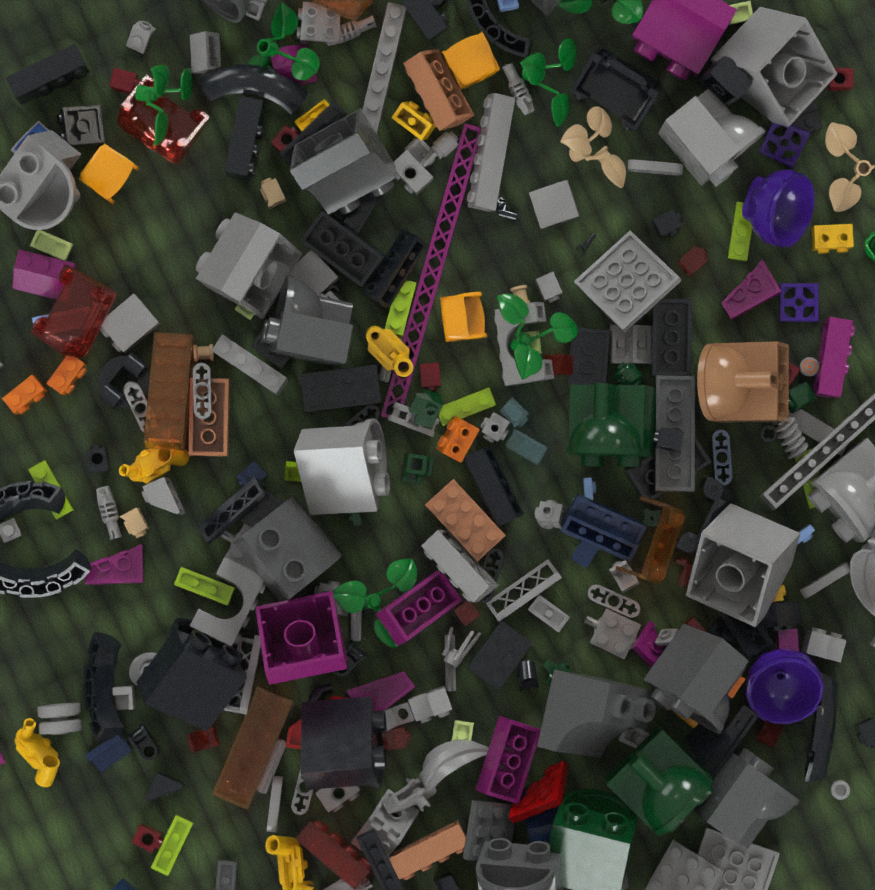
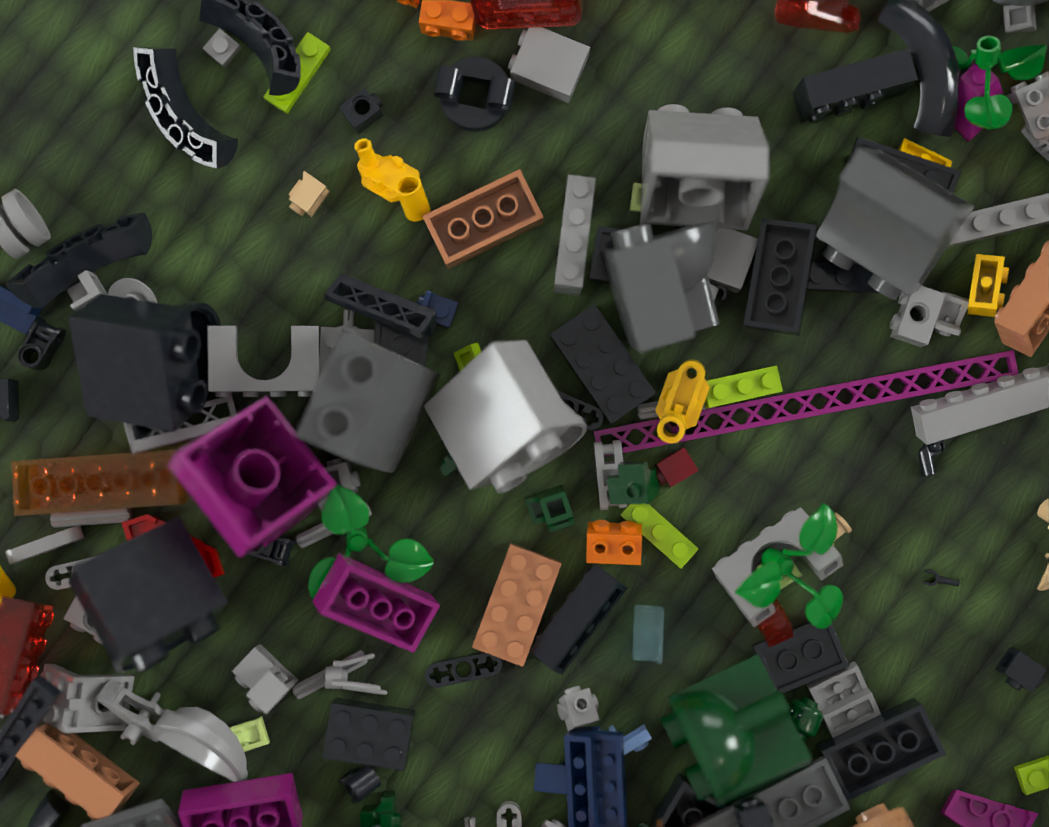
camera: 70 degrees right, 0 degrees up
magenta wing [85,544,144,585] -> none
light grey hinge [96,486,122,540] -> none
light grey beam [123,381,157,434] -> none
light grey slope [142,477,186,515] -> none
clear orange brick [144,332,194,451] -> none
lime plate [174,567,235,606] -> none
clear red bracket [187,726,220,753] -> none
tan bush [193,344,214,362] -> none
light grey beam [193,363,212,419] -> none
tan window [260,178,286,209] -> none
dark red brick [271,125,299,152] -> none
black arm [308,683,333,701] -> none
magenta wing [346,671,415,711] -> none
black brick [363,229,428,309] -> none
clear red brick [382,726,411,750] -> none
light grey bracket [385,702,415,731] -> none
light grey slope [422,530,499,603] -> none
light grey brick [431,131,459,159] -> none
light orange piece [440,292,487,342] -> none
clear red brick [453,600,480,626] -> none
light grey brick [480,412,510,443] -> none
light grey fence [486,559,562,622] -> none
clear light blue brick [499,397,529,428] -> none
light grey plate [528,594,570,632] -> none
light grey slope [529,180,580,229] -> none
light grey brick [535,272,563,303] -> none
light grey plate [574,231,681,333] -> none
clear red brick [677,246,709,277] -> none

